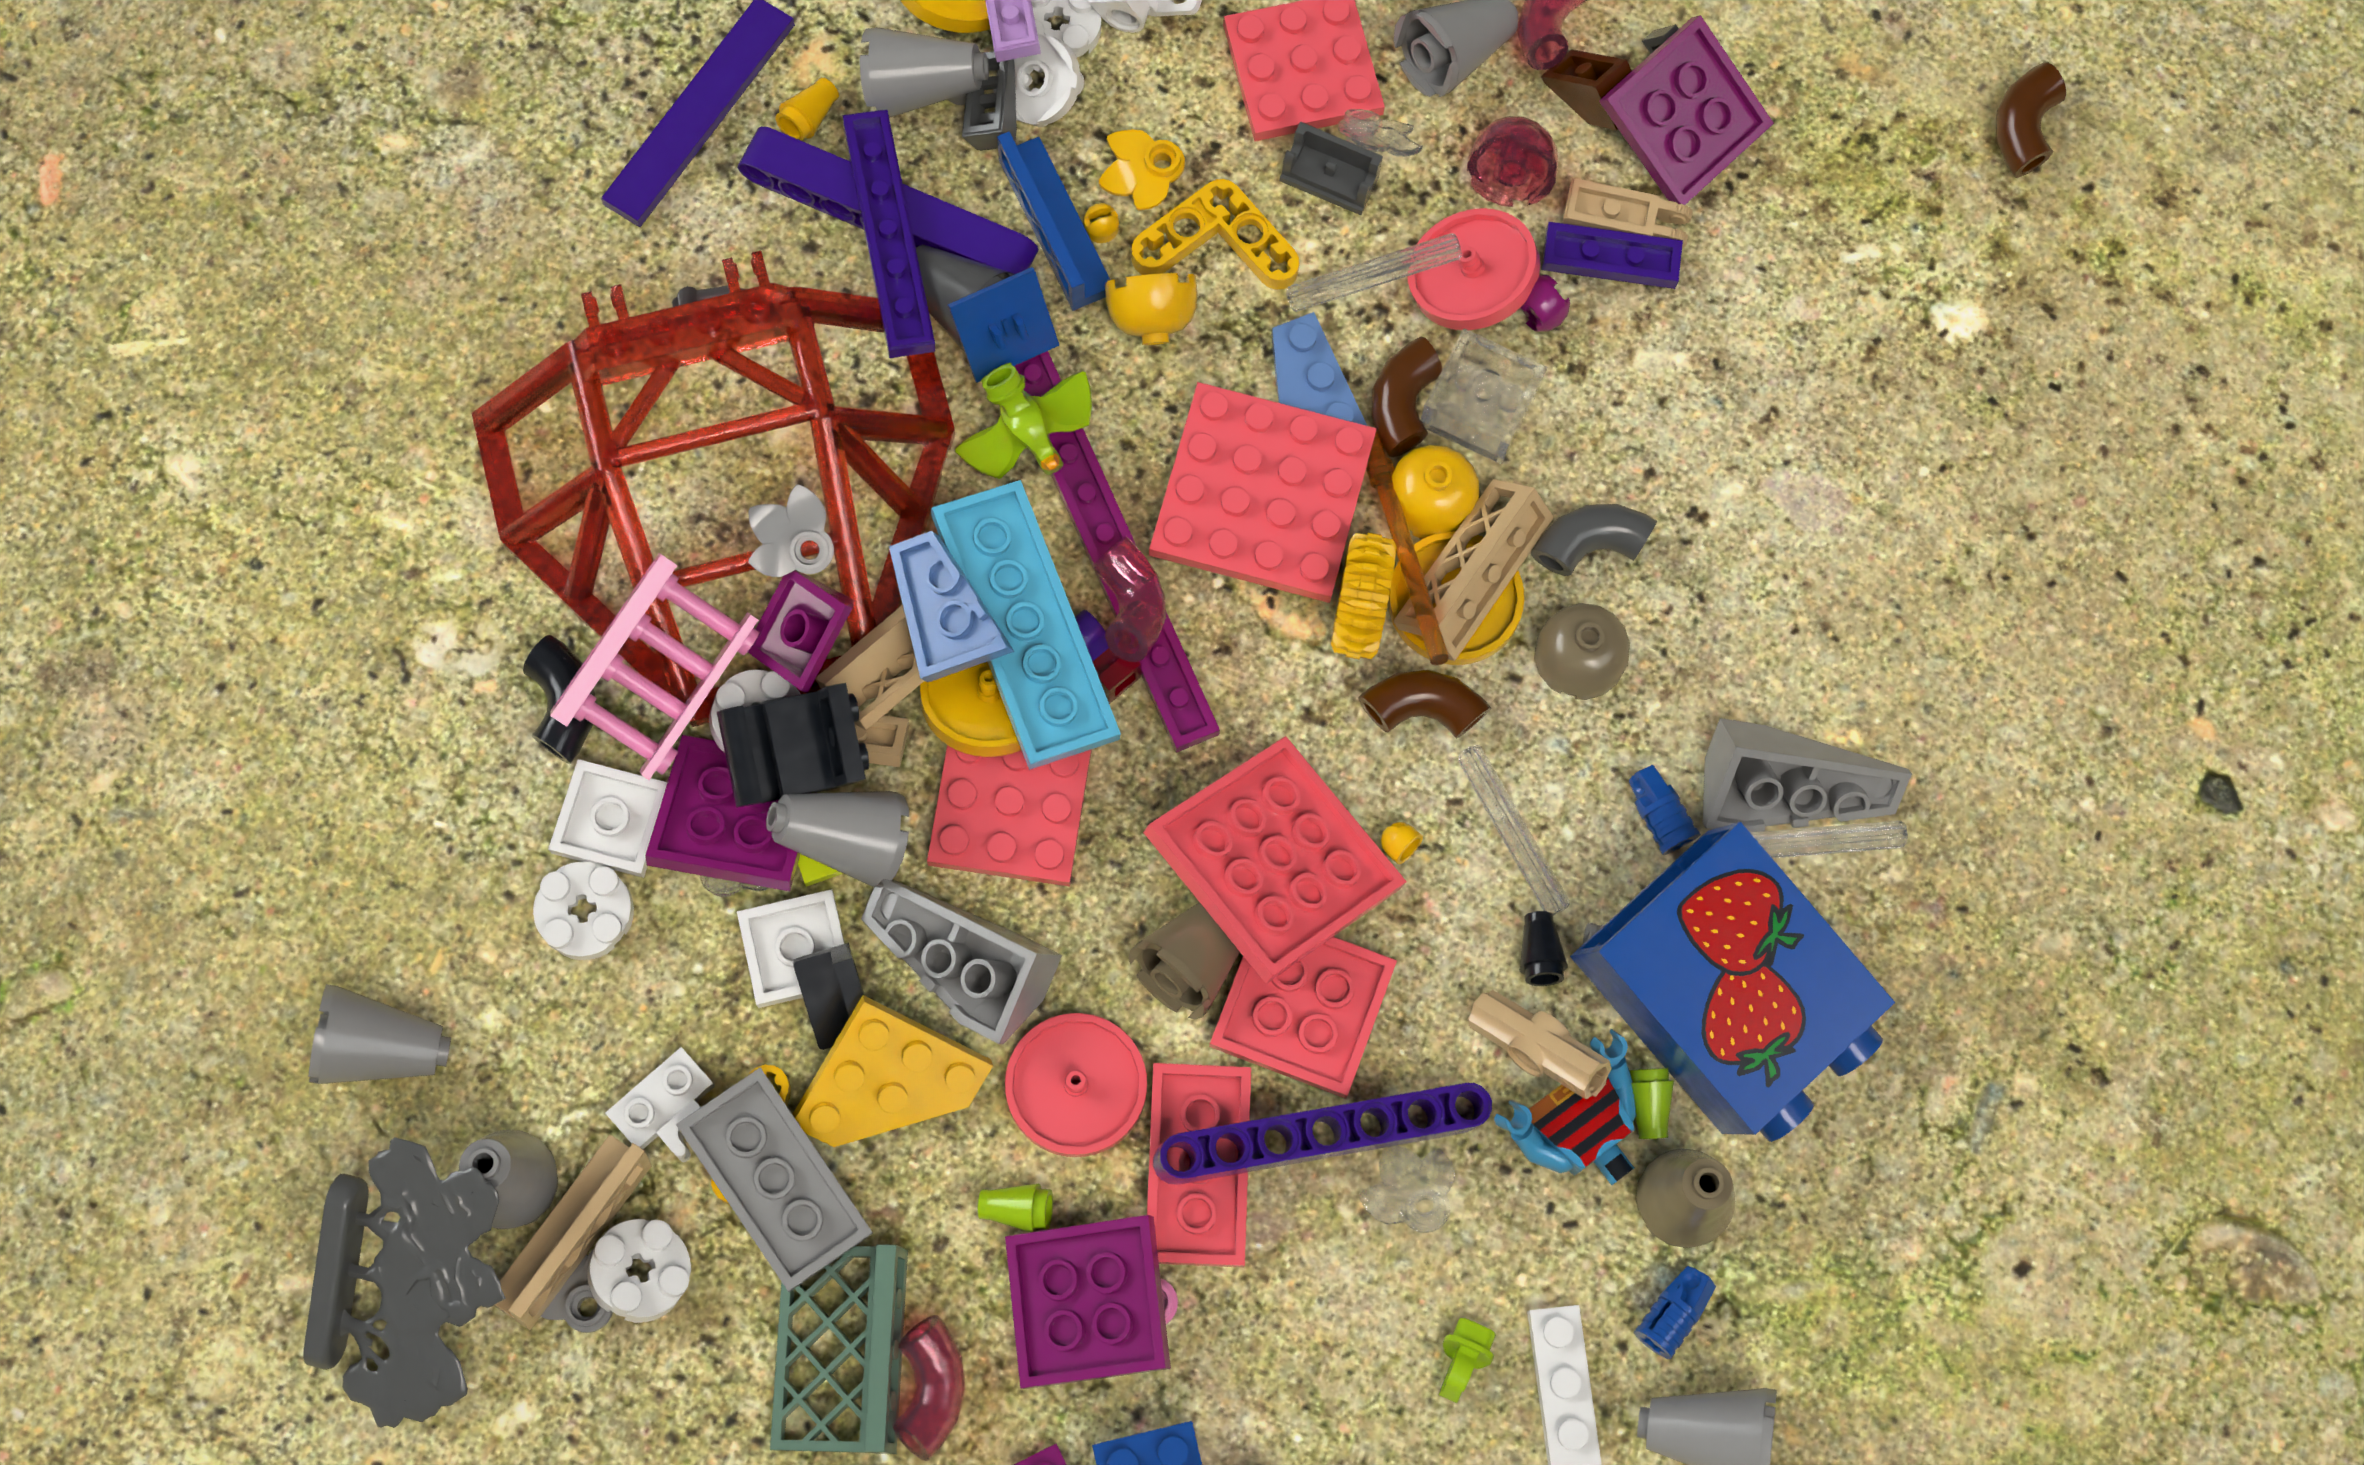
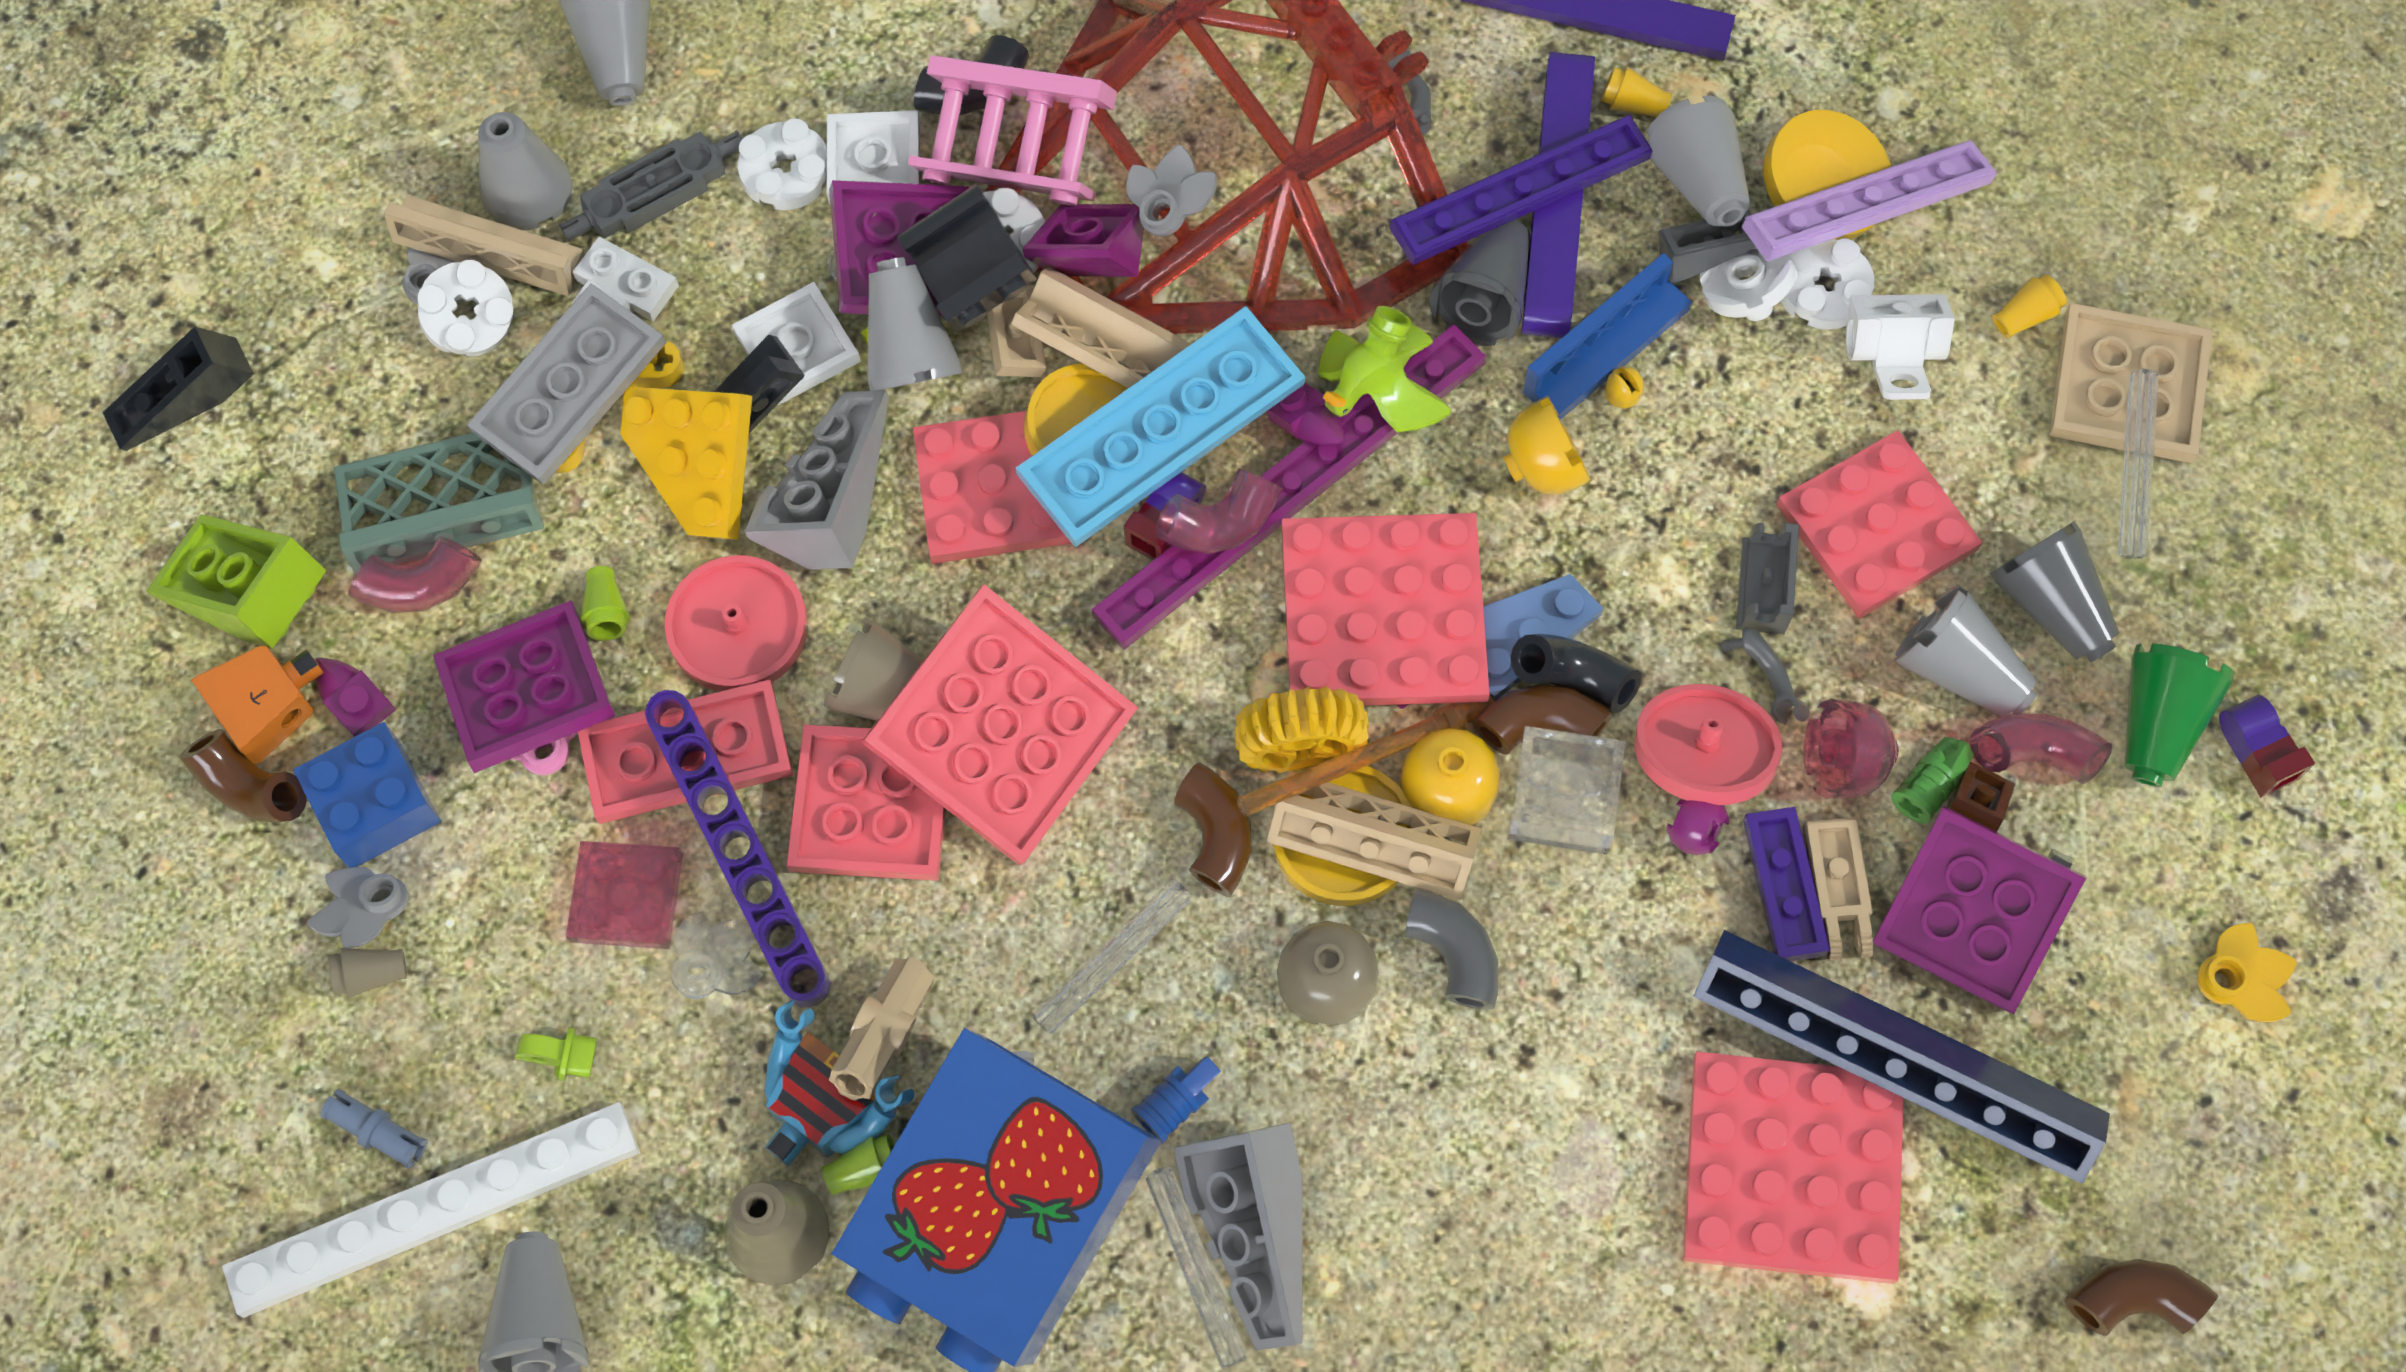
camera: 80 degrees right, 5 degrees down
dark grey plant [303,1137,506,1428] -> none
medium blue wing [889,531,1015,682] -> none
blue piece [948,267,1059,383] -> none
yellow plate [1099,129,1185,211] -> none
yellow beam [1131,179,1300,290] -> none
clear axle [1286,233,1462,312] -> none
clear plate [1338,109,1423,157] -> none
yellow hinge [1381,822,1423,864] -> none
black cone [1519,911,1568,986] -> none
blue hinge [1634,1266,1716,1359] -> none
none -> dark grey piece [559,130,743,242]
none -> clear pink plate [566,841,683,949]
none -> magenta plate [1266,382,1345,445]
none -> black cylinder [1510,634,1642,713]
none -> coral plate [1682,1051,1904,1284]
none -> dark blue brick [1693,930,2110,1184]
none -> dark grey piece [1721,627,1810,725]
none -> bright green hinge [1891,737,1974,824]

